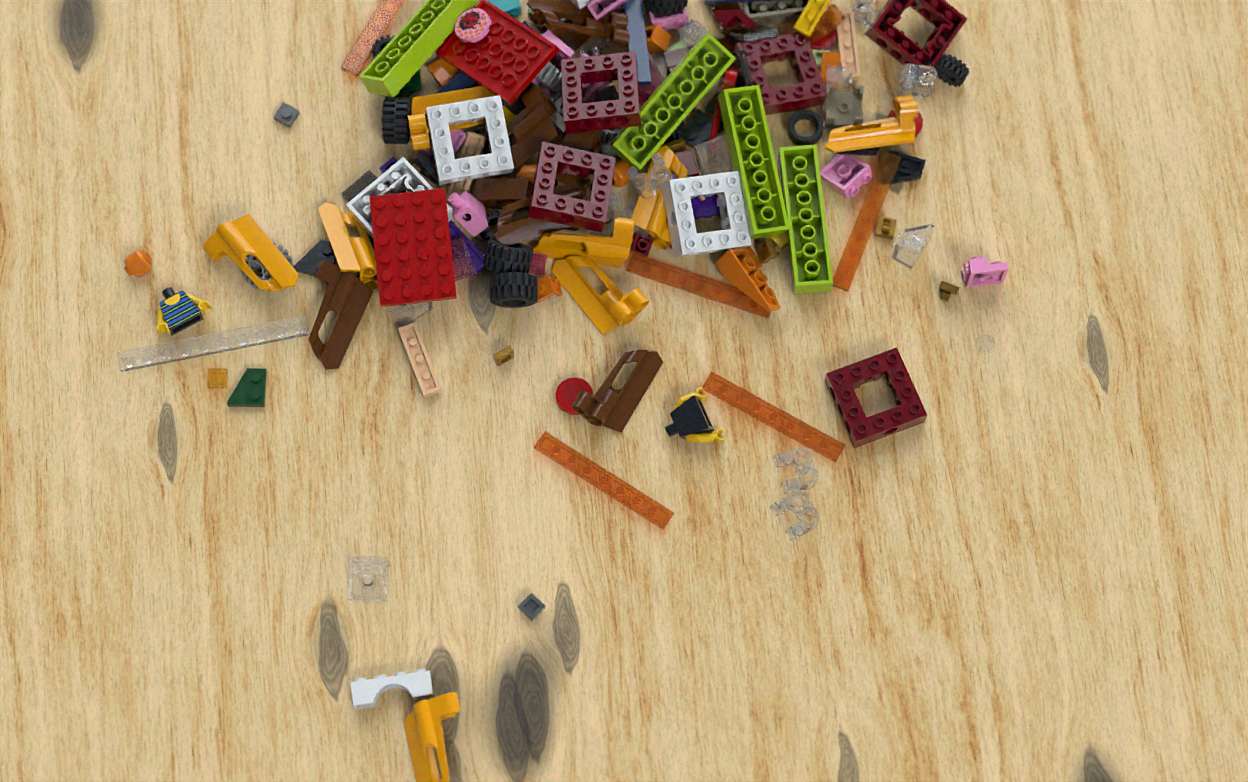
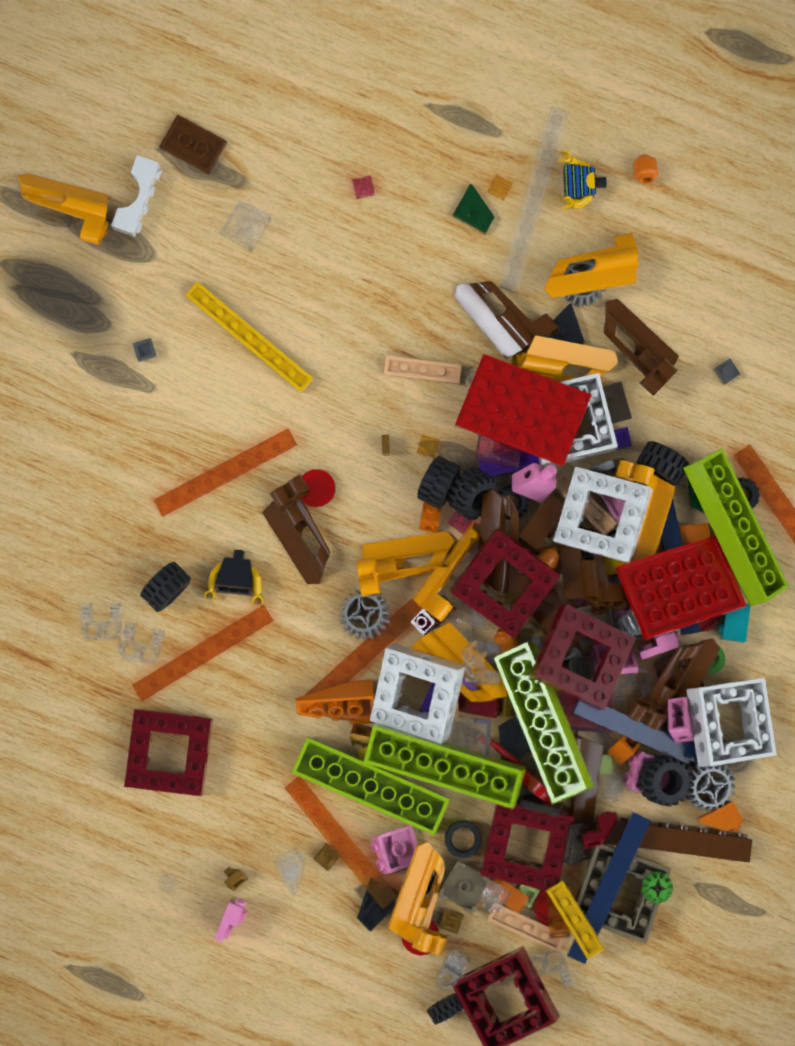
camera: 120 degrees right, 15 degrees up
tile [455,8,491,43] -> none
none -> black tyre [140,561,191,612]
none -> reddish brown tile [159,114,227,175]
none -> yellow plate [185,281,313,393]
none -> light grey gear [339,589,391,641]
none -> clear pink tile [352,175,375,199]
none -> clear yellow tile [416,435,440,459]
none -> pearl gold tile [439,908,464,934]
none -> reddish brown panel [604,299,679,396]

